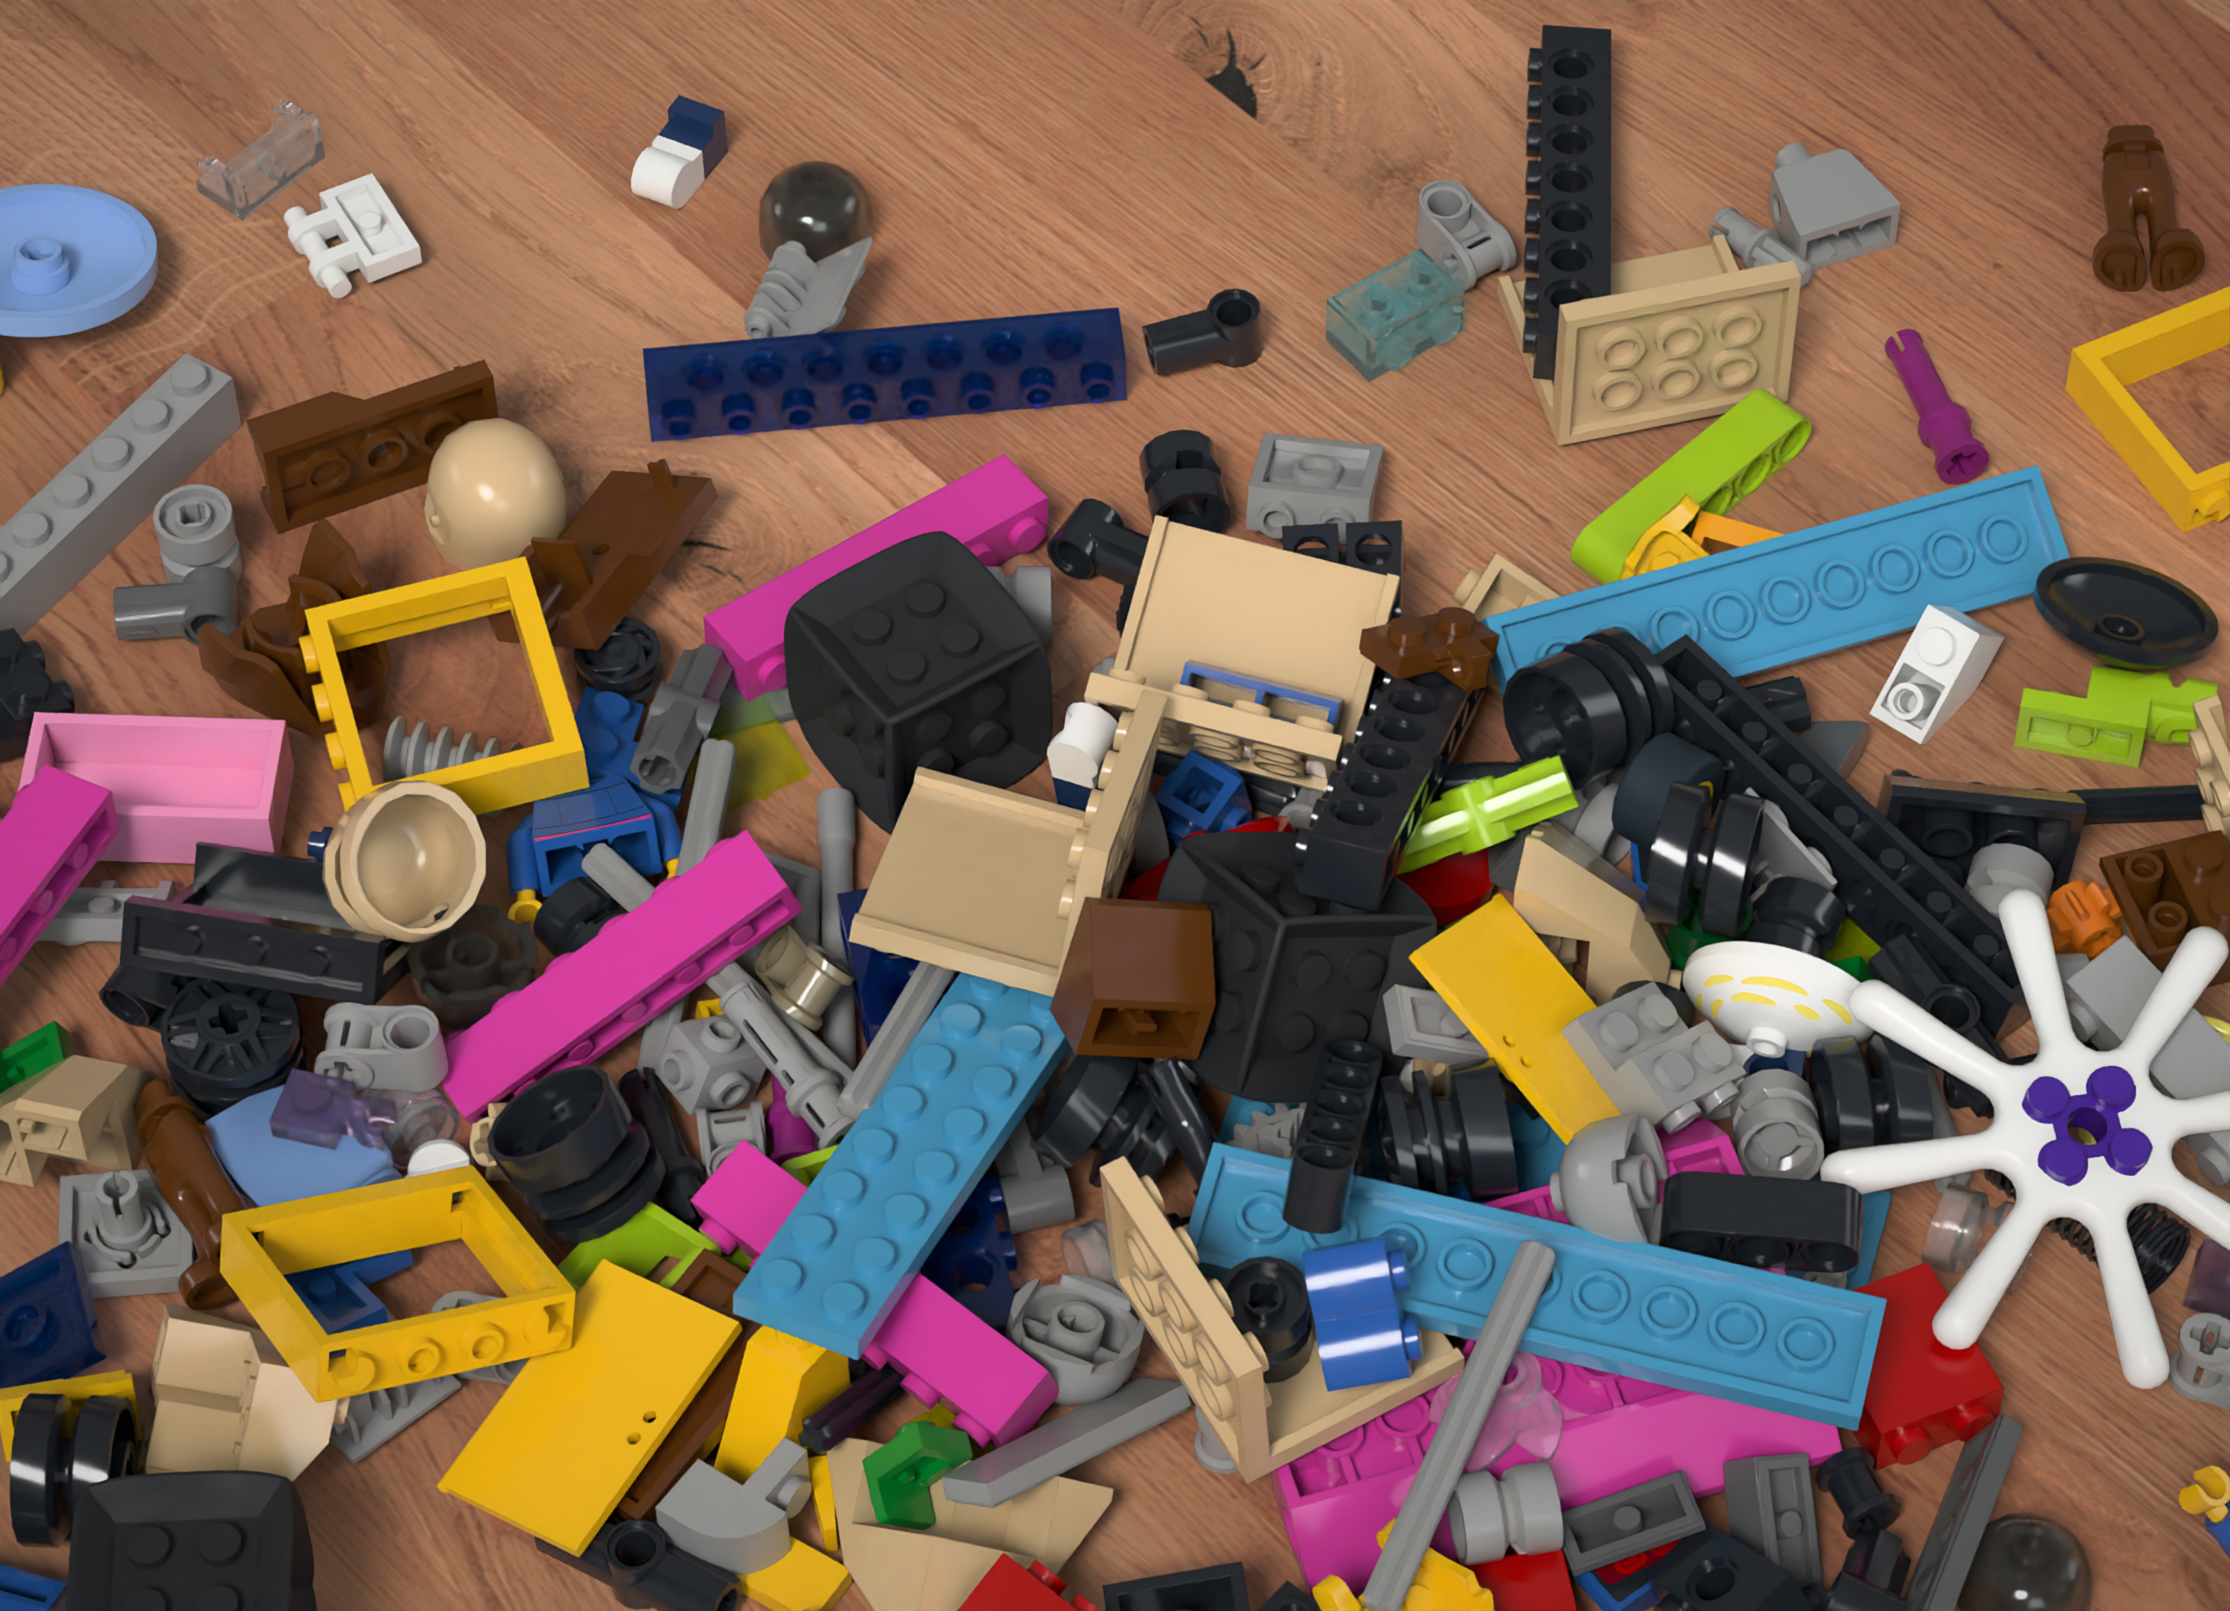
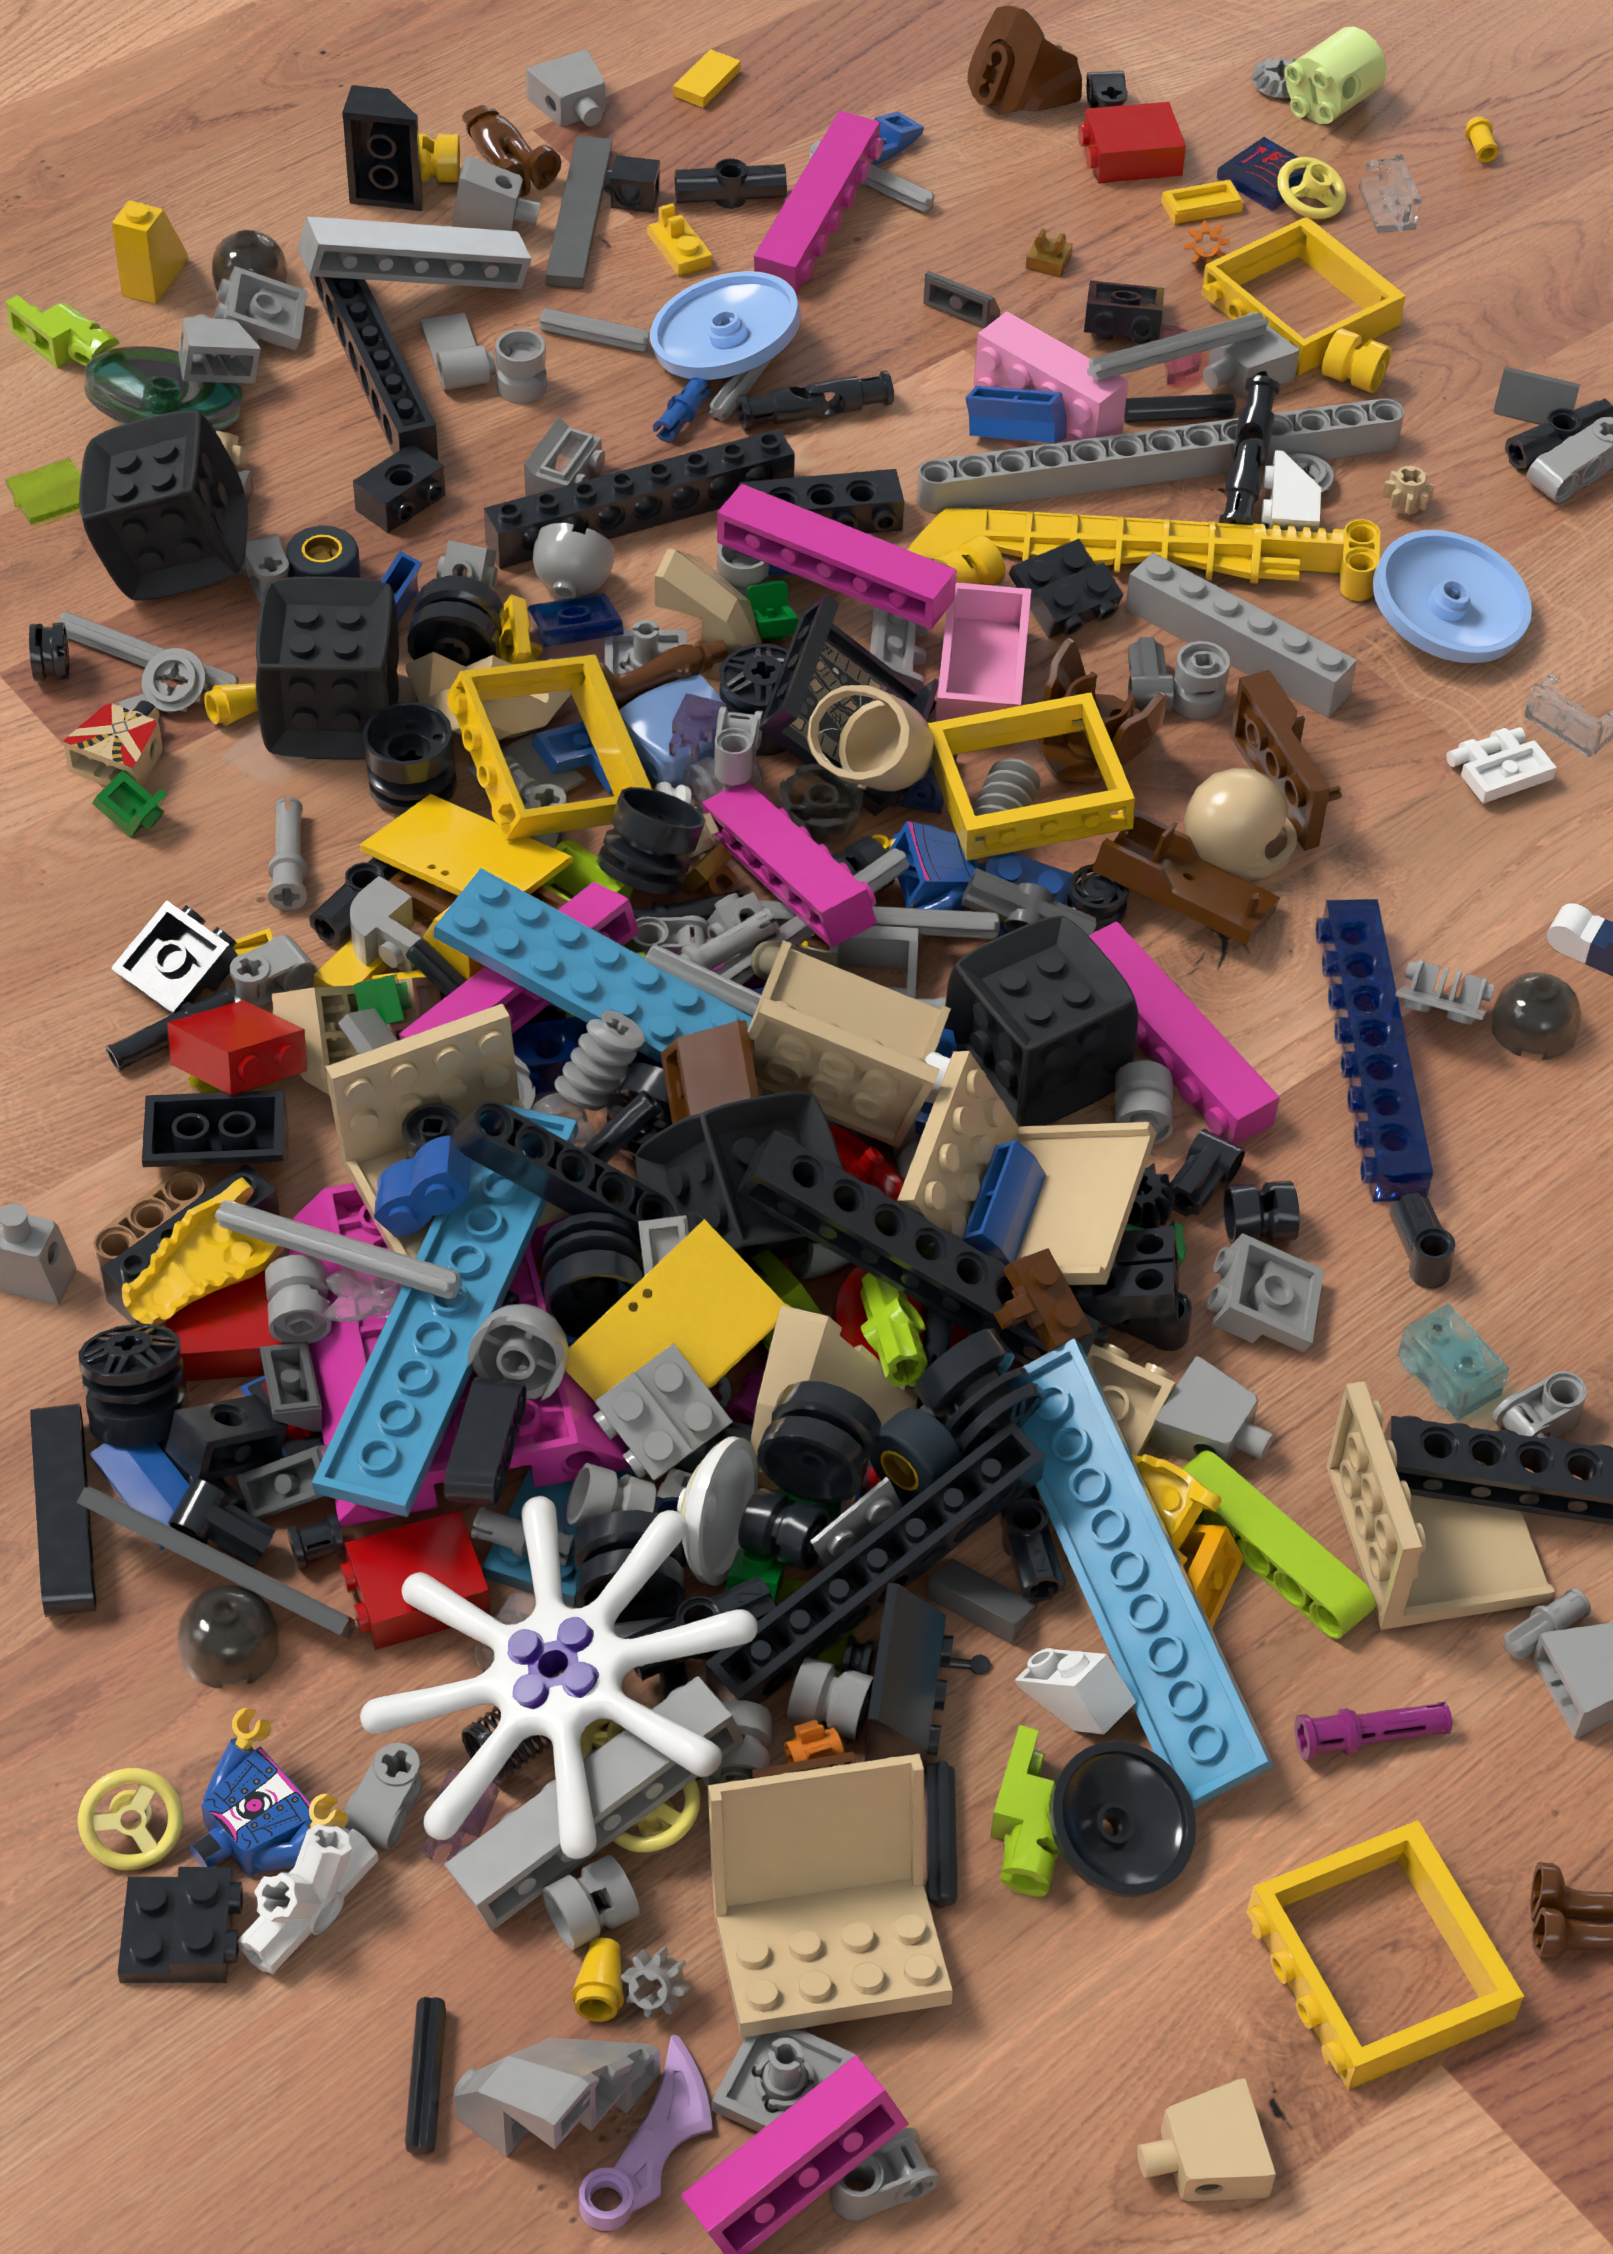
camera: 90 degrees right, 0 degrees up
none -> black wheel [363,701,457,815]
none -> light grey piece [554,1010,645,1111]
none -> light grey torso [1150,1356,1274,1464]

